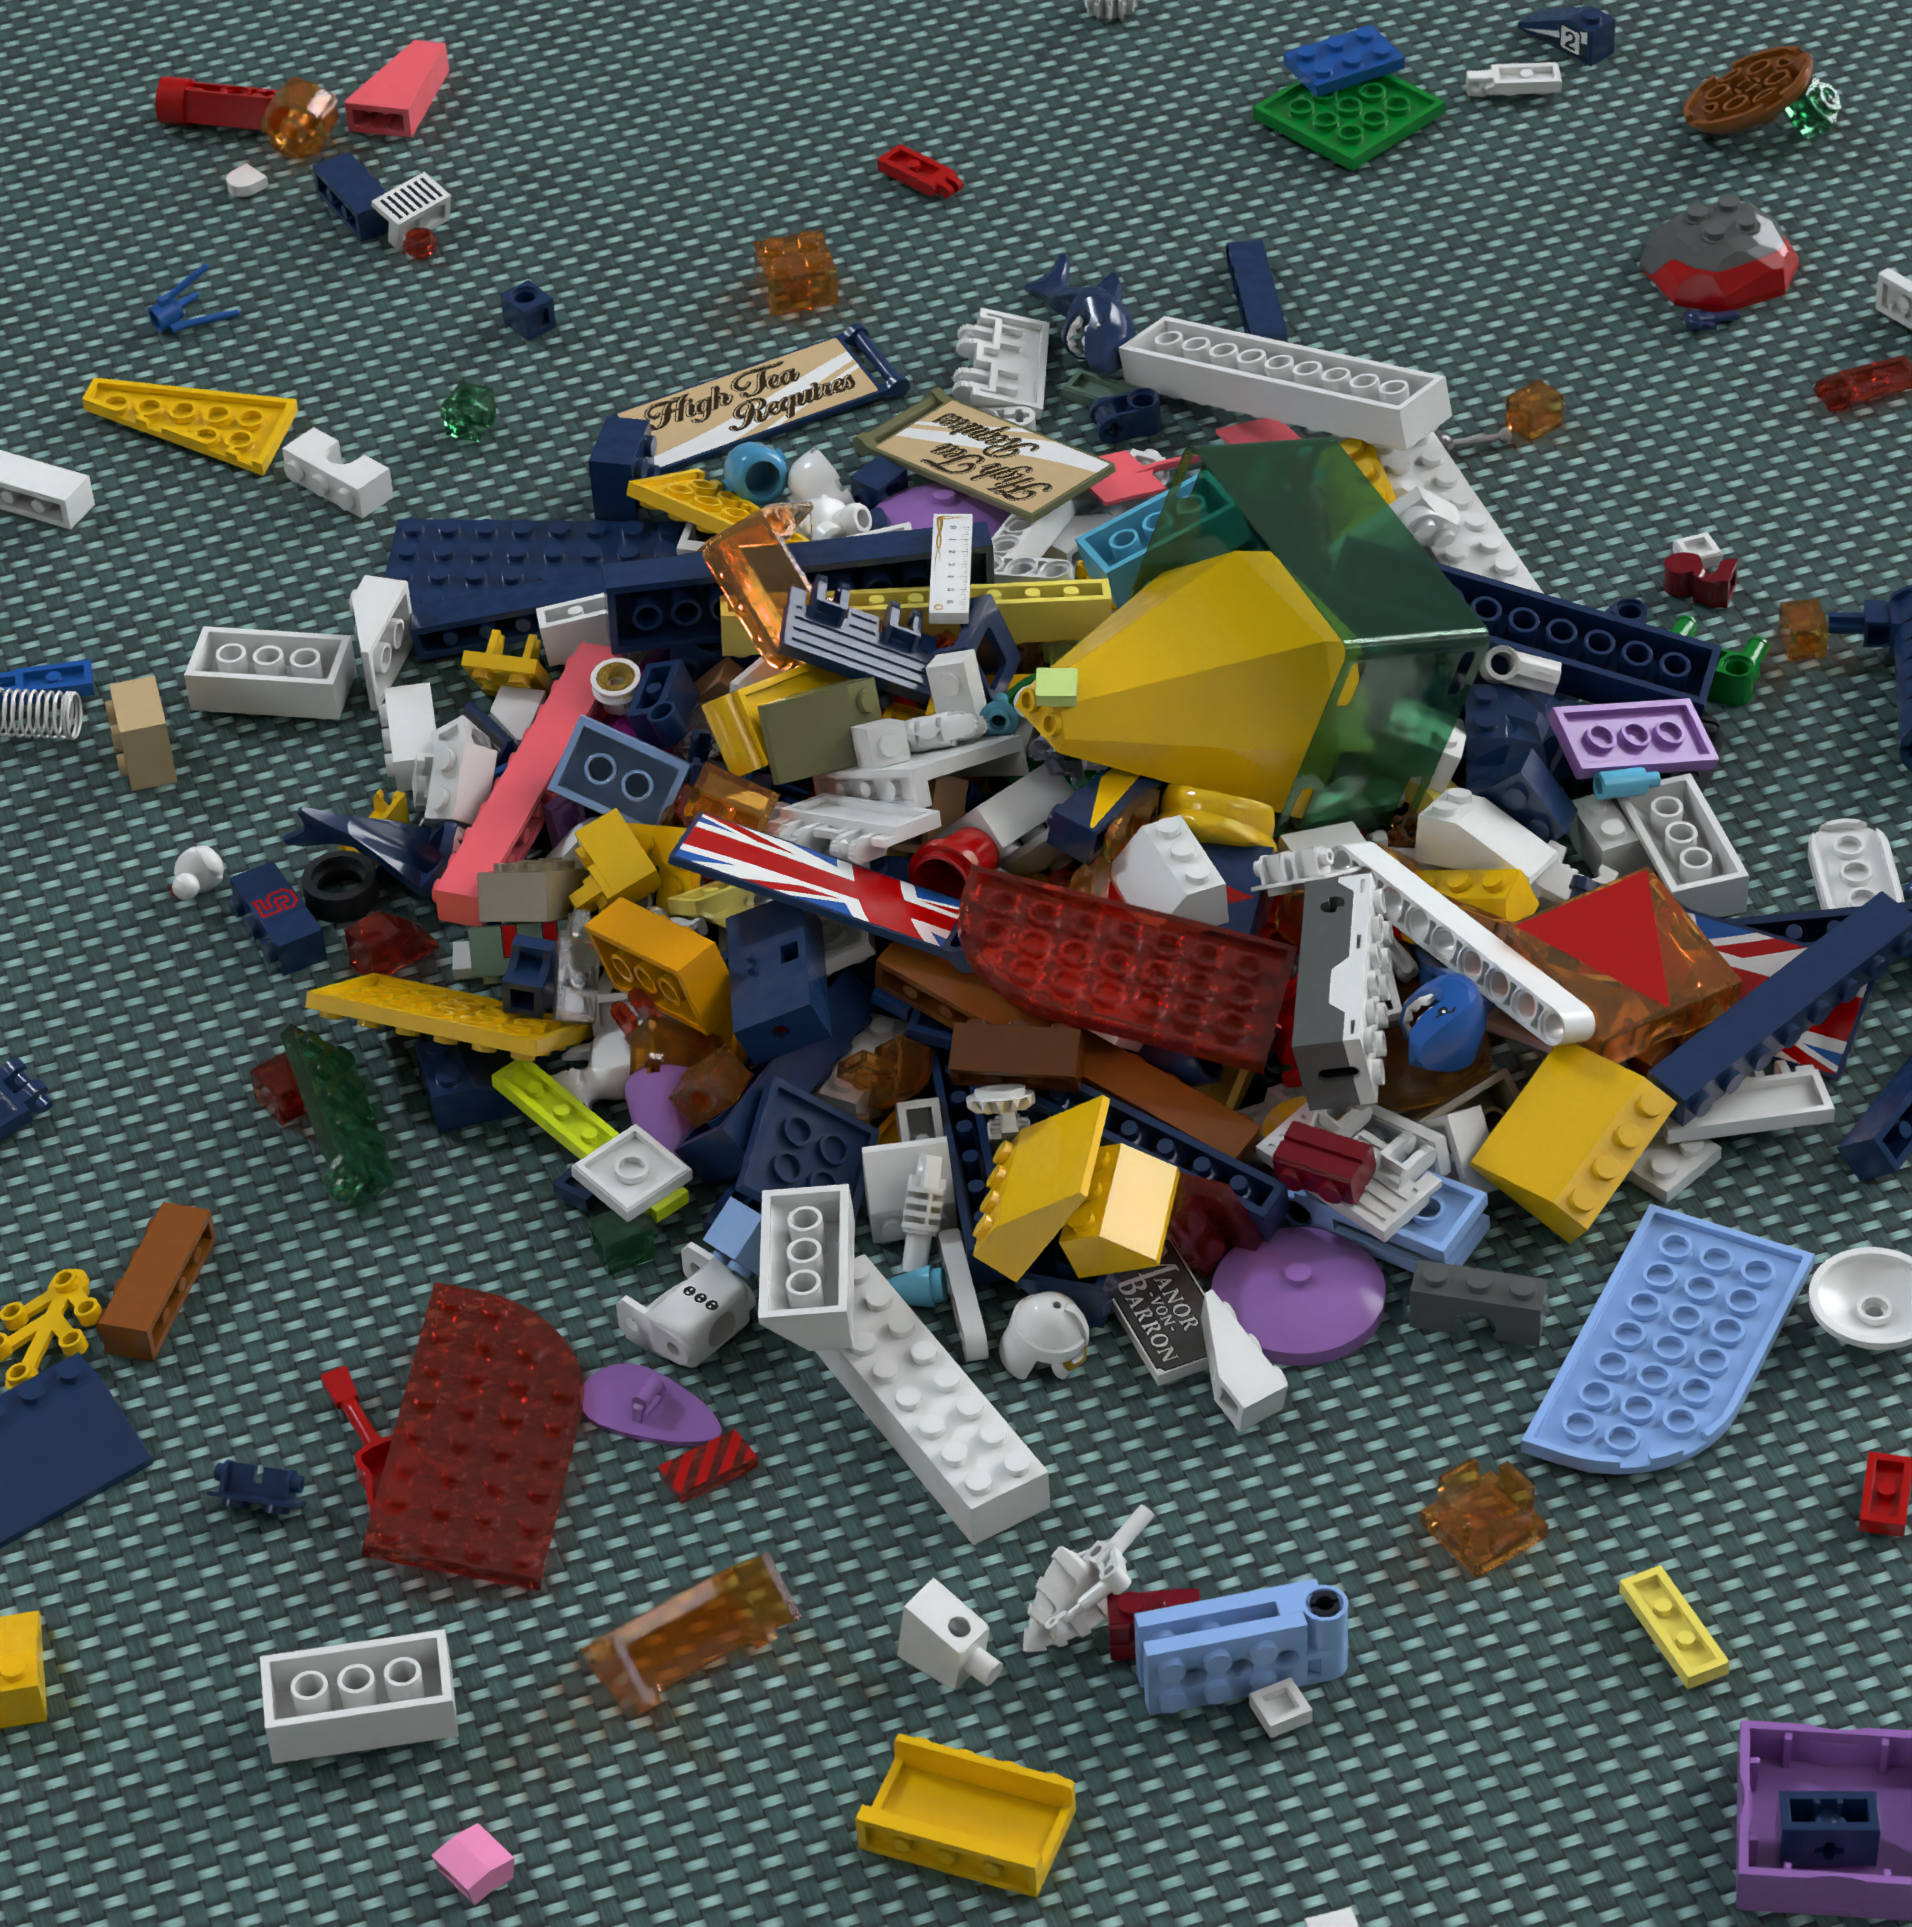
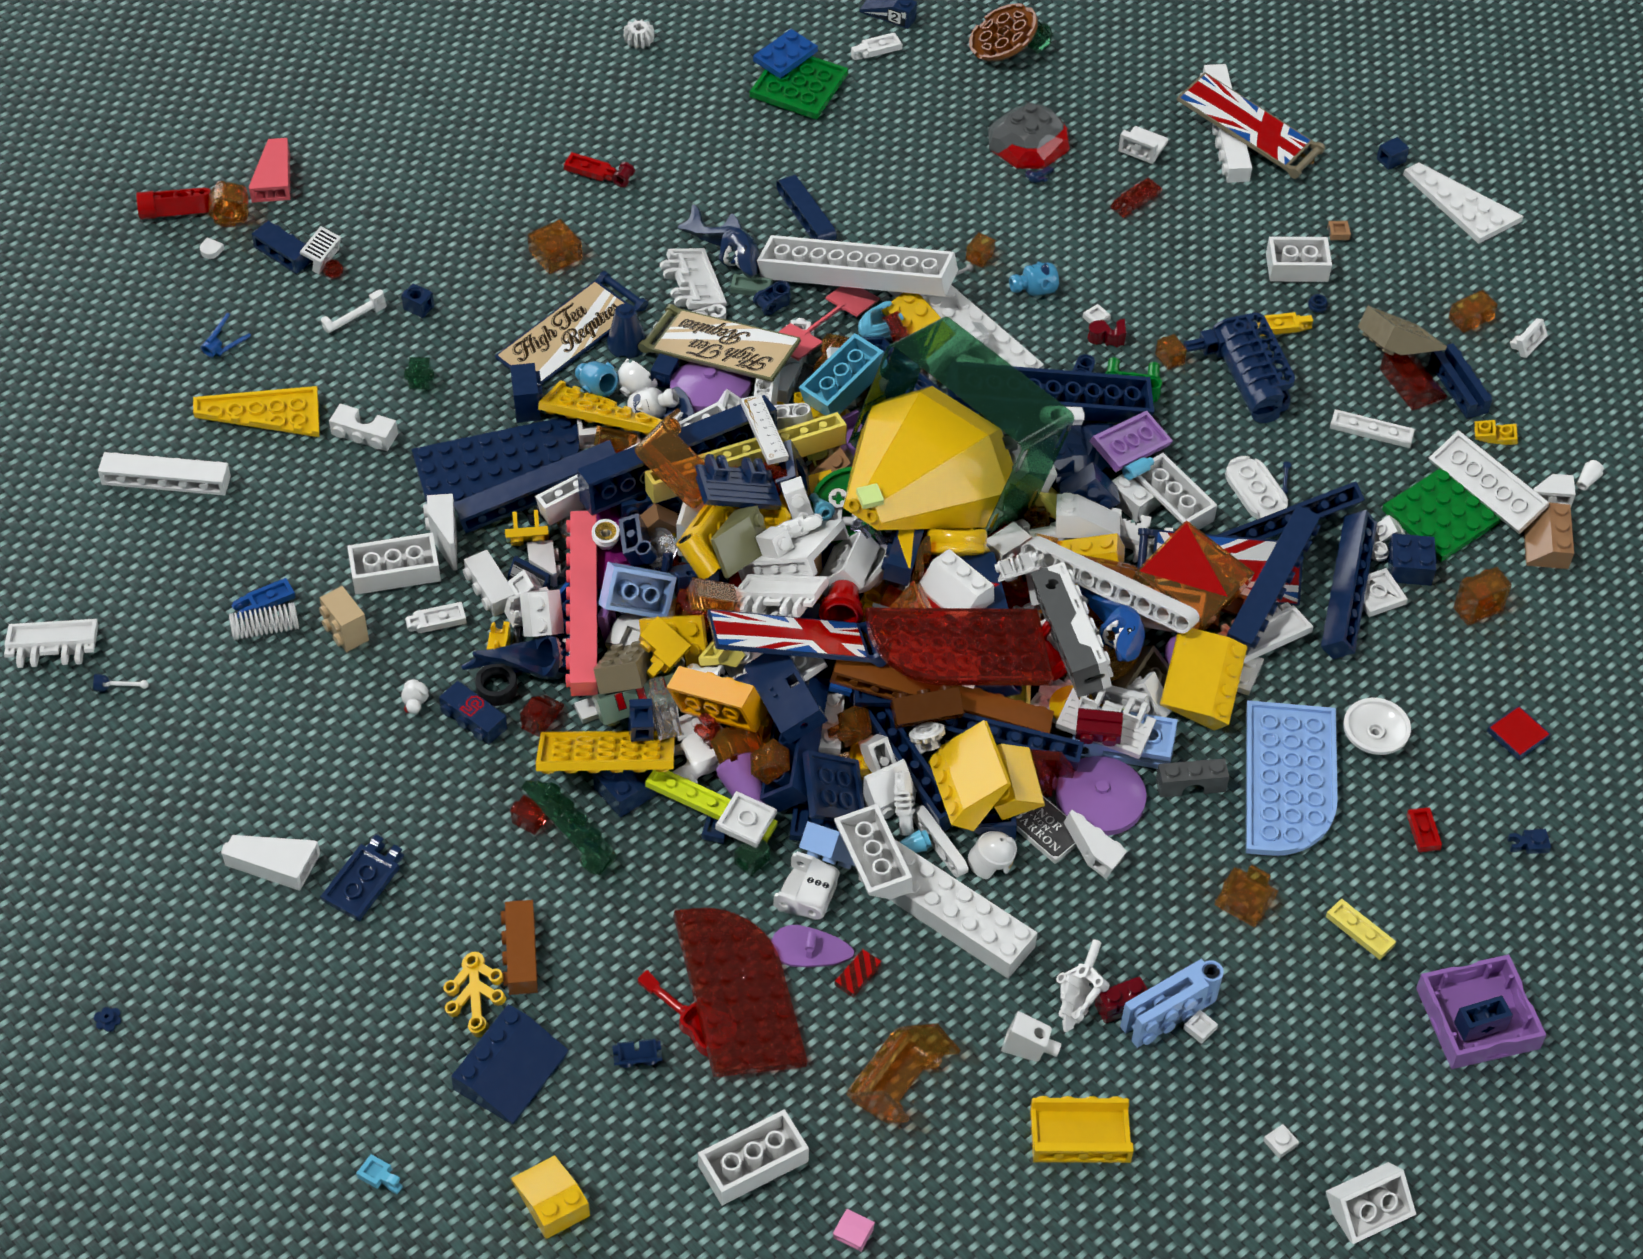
camera: 25 degrees left, 10 degrees up
none -> white hinge [321,290,387,333]
none -> white hinge [405,602,467,633]
none -> dark blue cone [607,303,646,359]
none -> dark red bush [612,162,635,188]
none -> dark azure piece [1009,261,1059,296]

